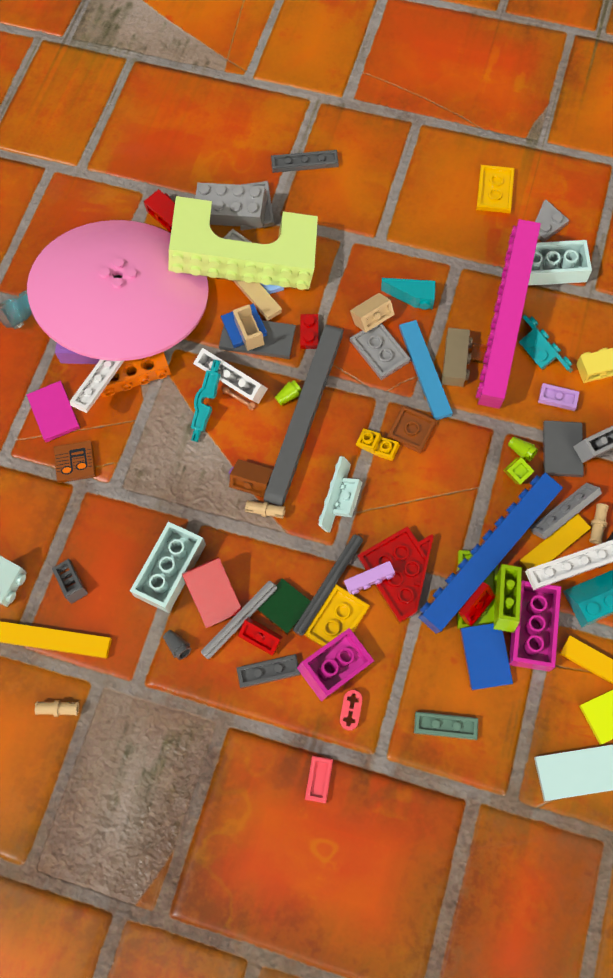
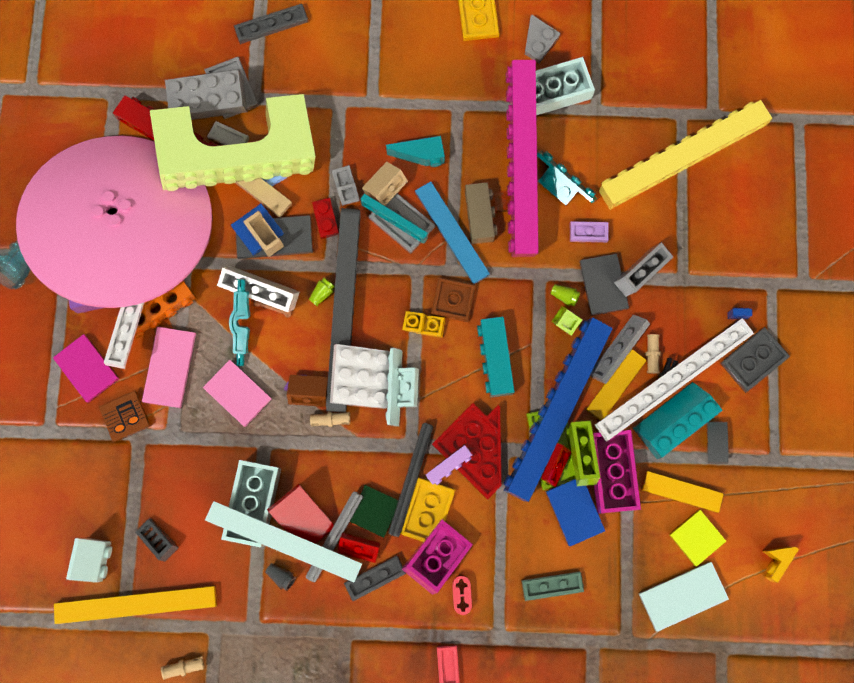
camera: 20 degrees left, 10 degrees up
none -> bright pink tile [142,327,196,408]
none -> bright pink tile [203,360,272,427]
none -> light aqua tile [205,501,362,582]
none -> white plate [330,344,390,409]
none -> light grey slope [331,166,360,206]
none -> teal tile [361,194,428,244]
none -> teal brick [477,317,515,398]

